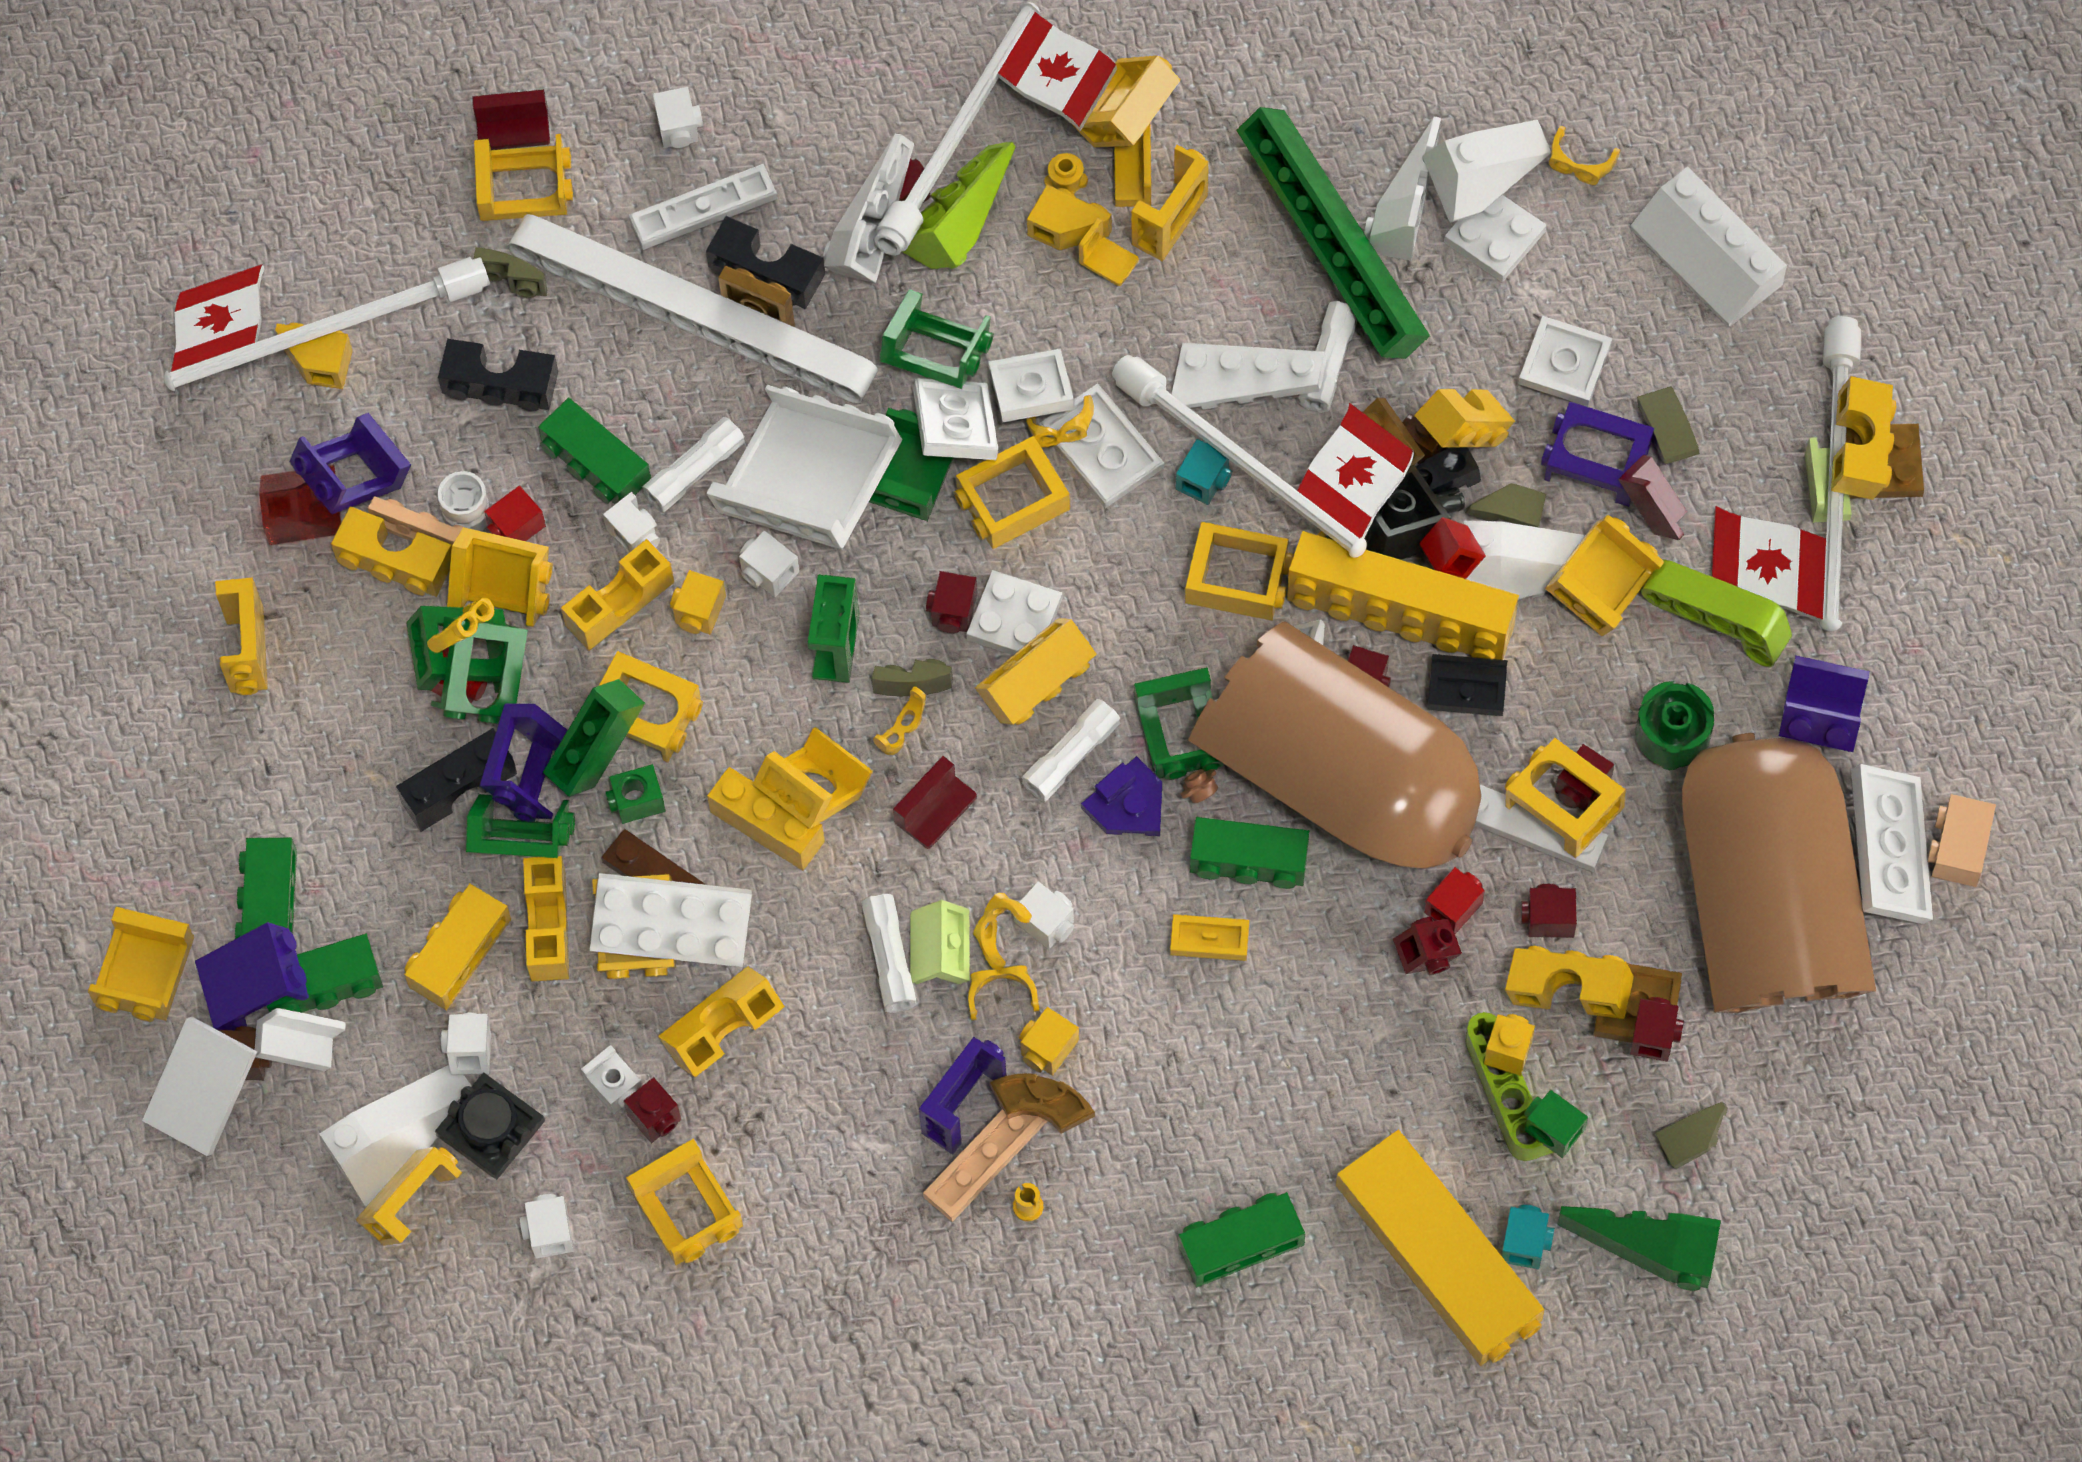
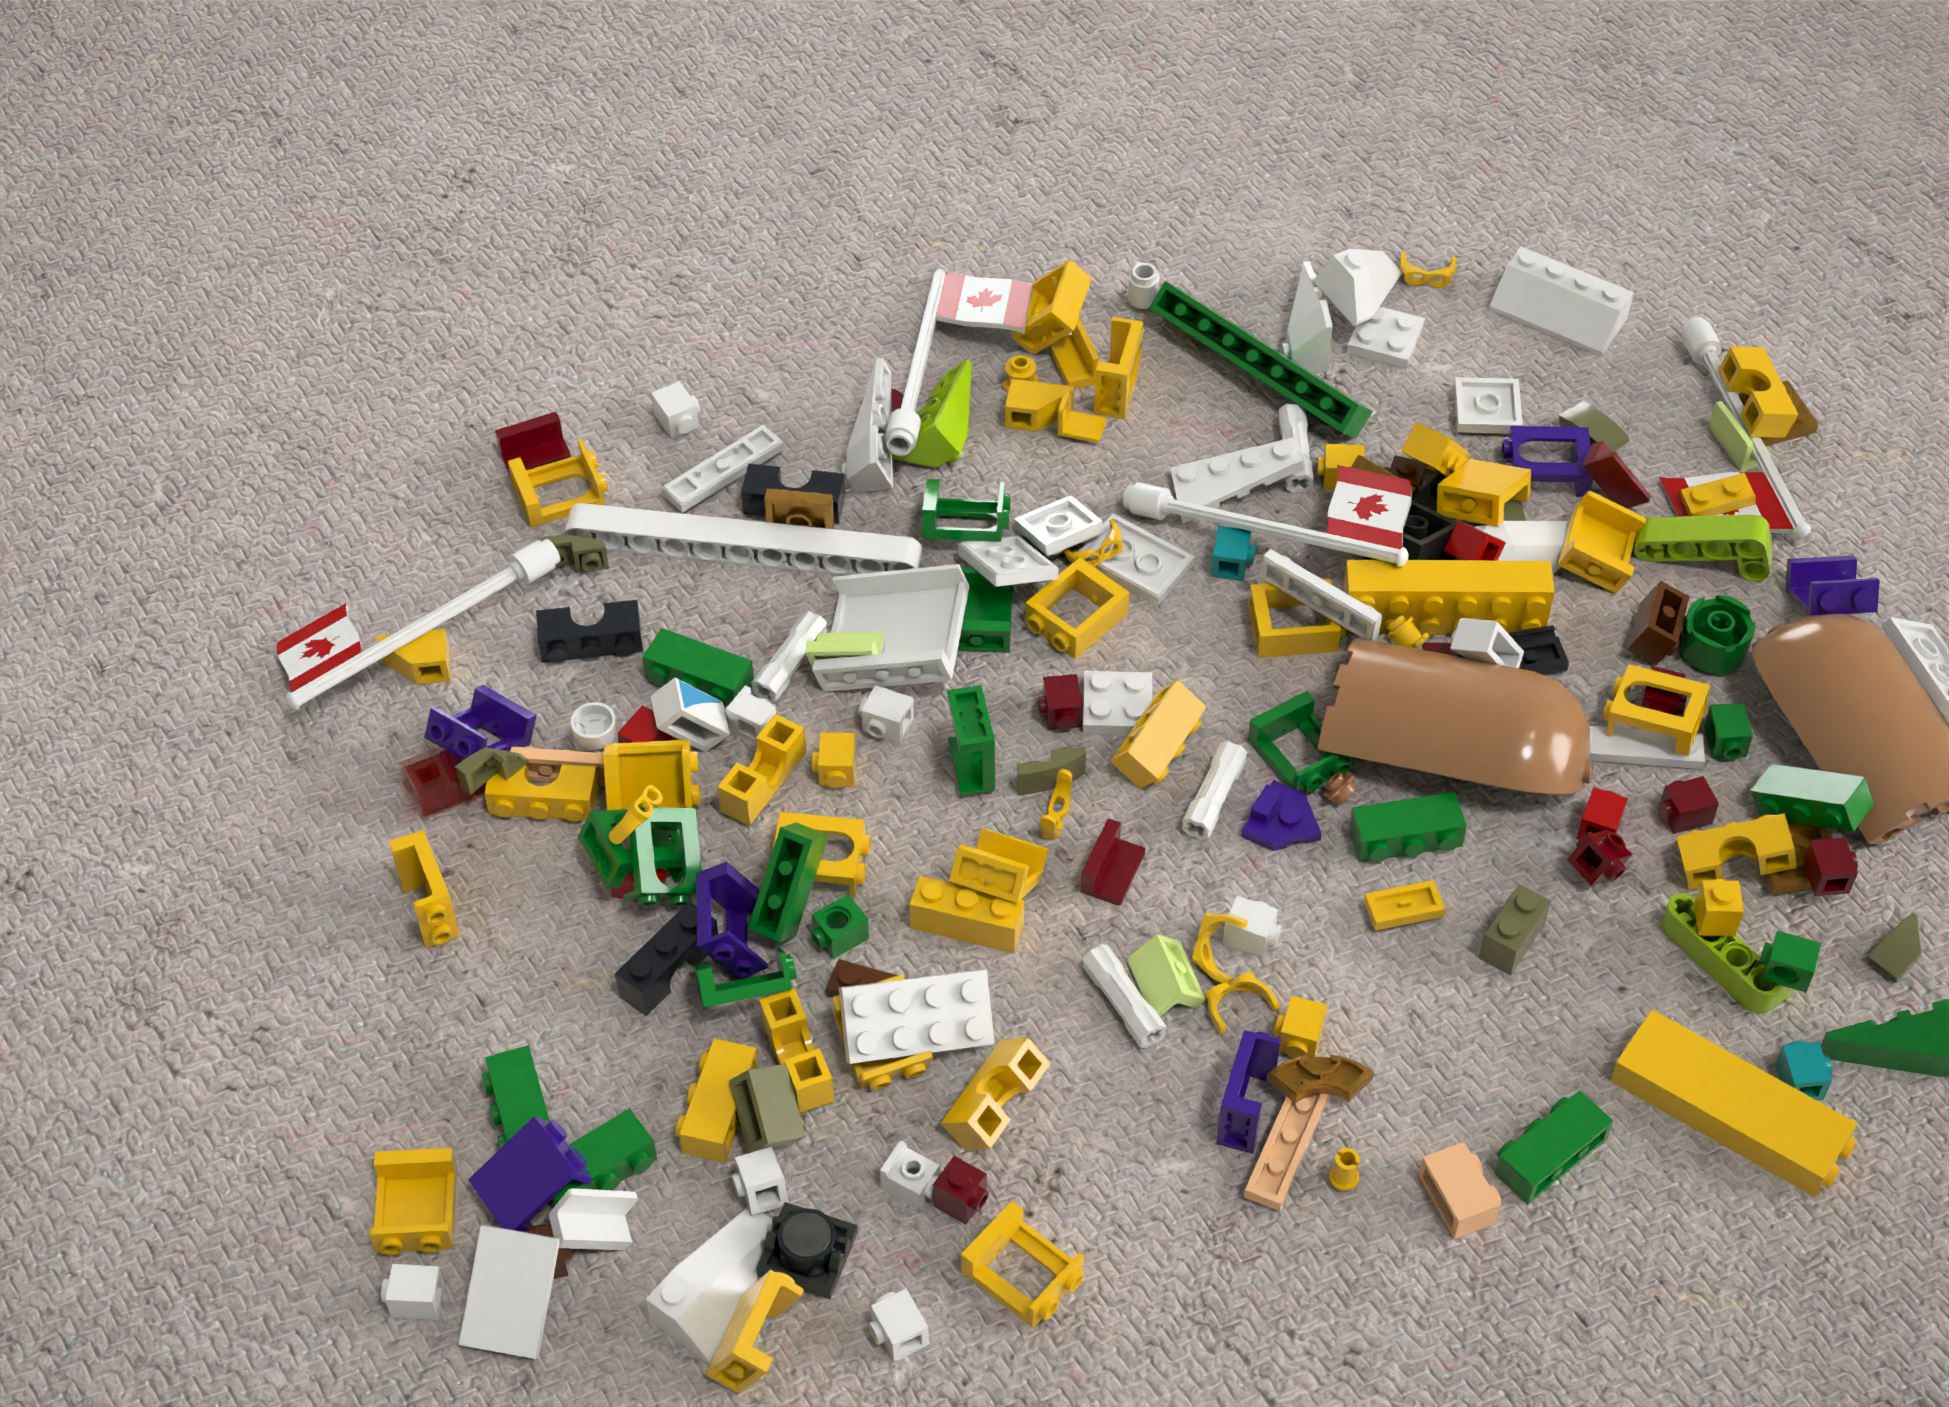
camera: 20 degrees left, 15 degrees down
none -> white brick [381,1264,445,1320]
none -> olive slope [455,747,528,795]
none -> white brick [651,678,730,752]
none -> brick [729,1064,806,1153]
none -> yellowish green panel [805,632,884,669]
none -> white brick [1128,263,1160,309]
none -> white plate [1261,549,1382,640]
none -> yellow brick [1317,444,1365,490]
none -> yellow brick [1385,615,1429,648]
none -> light nougat piece [1418,1142,1501,1239]
none -> yellow panel [1437,459,1531,527]
none -> white brick [1450,618,1524,668]
none -> olive brick [1479,884,1551,976]
none -> reddish brown brick [1627,580,1690,665]
none -> yellow plate [1681,473,1756,516]
none -> green brick [1703,703,1753,759]
none -> brick [1750,764,1874,832]

